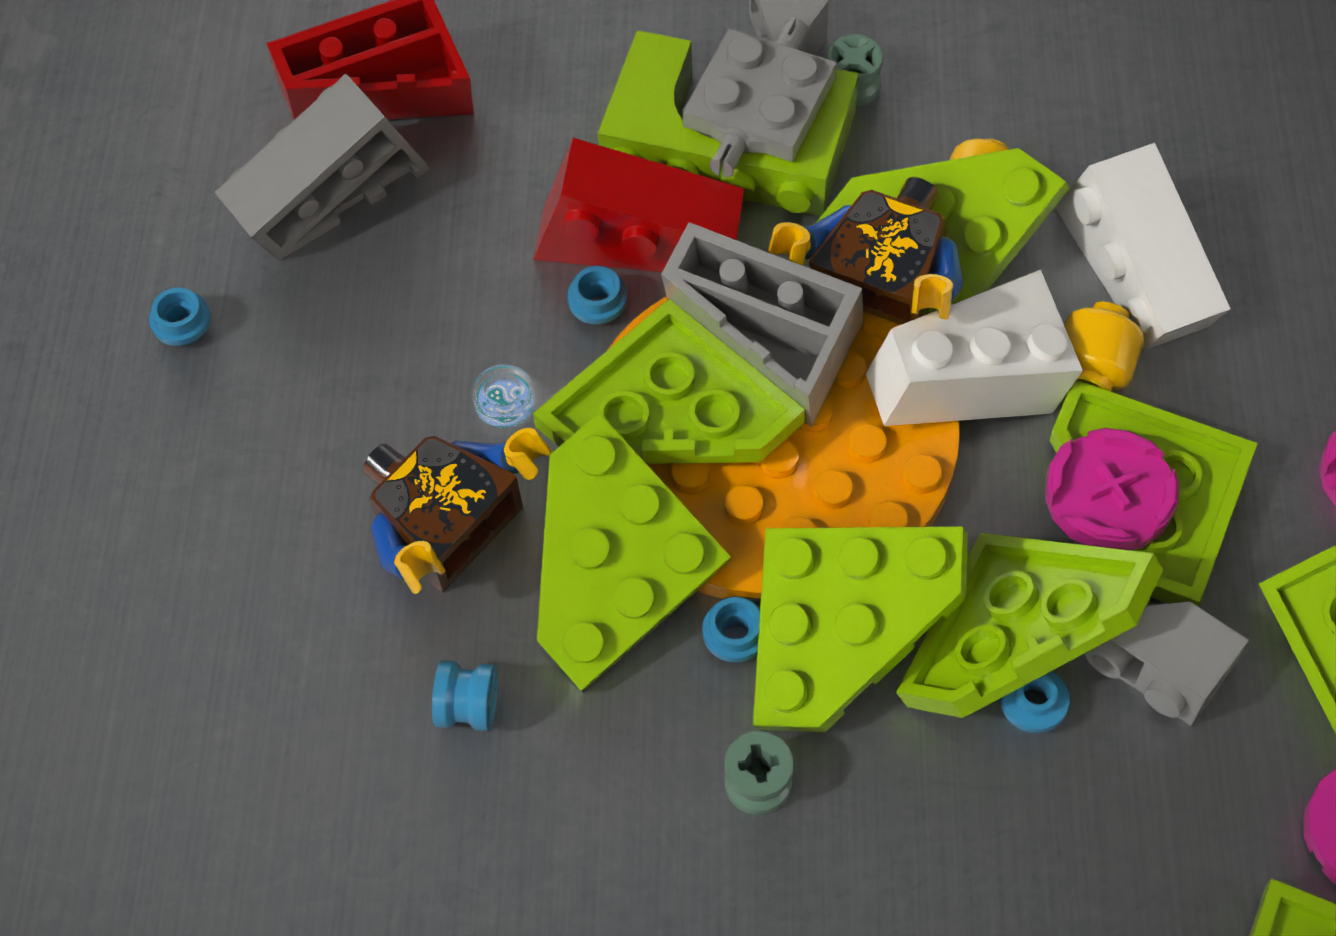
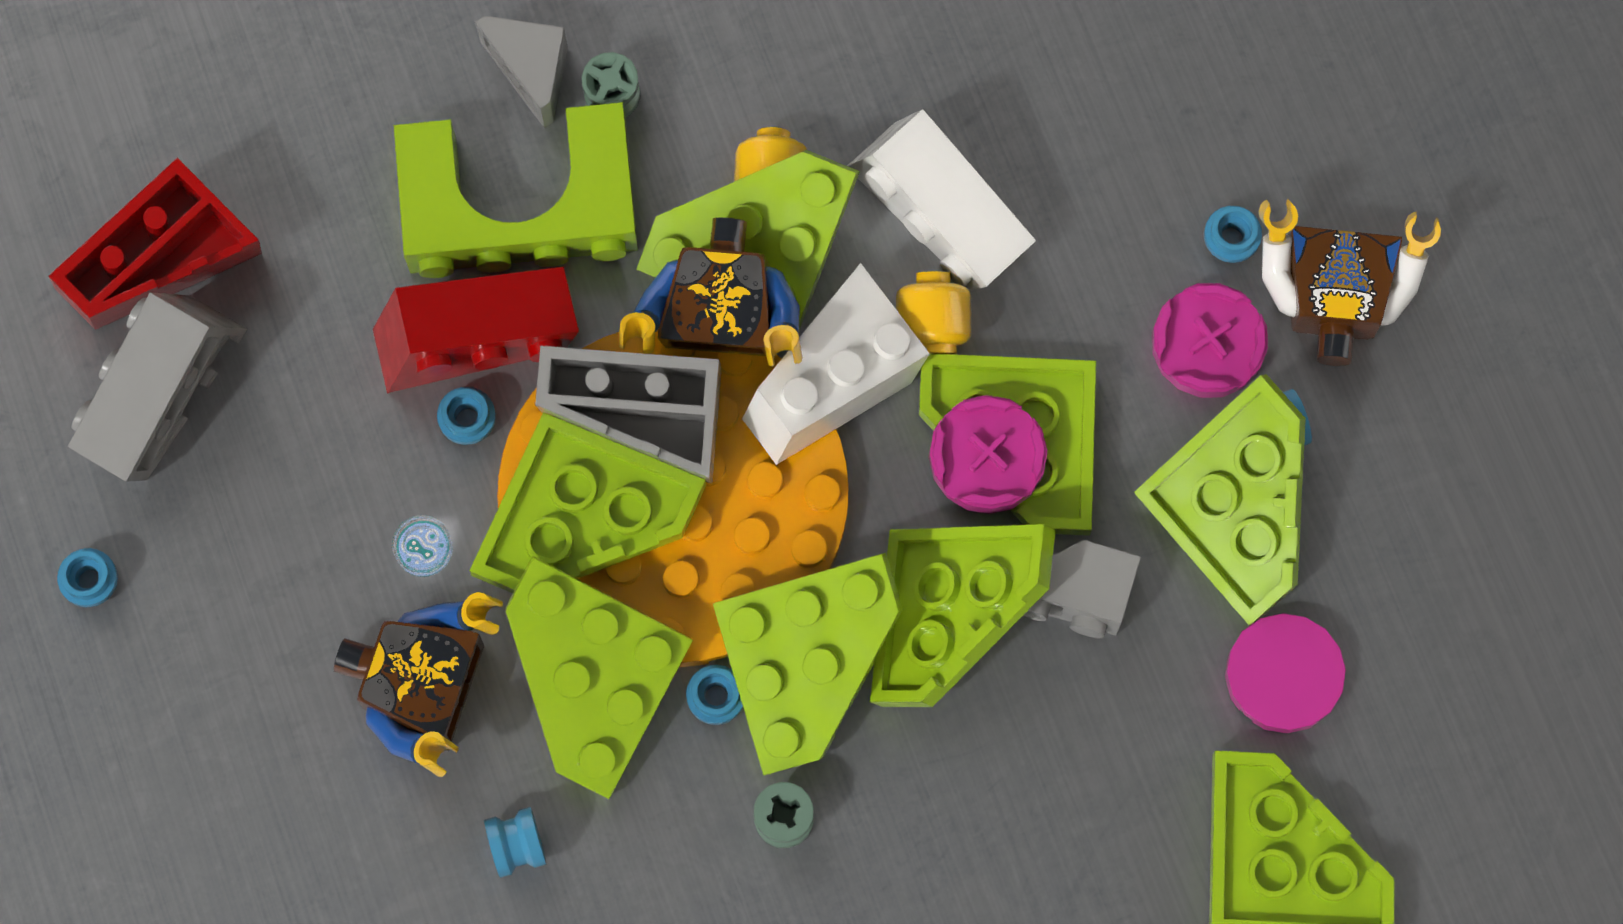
camera: 25 degrees left, 15 degrees up
light grey plate [683,17,837,178] -> none
dark azure plate [1000,671,1070,733] -> none

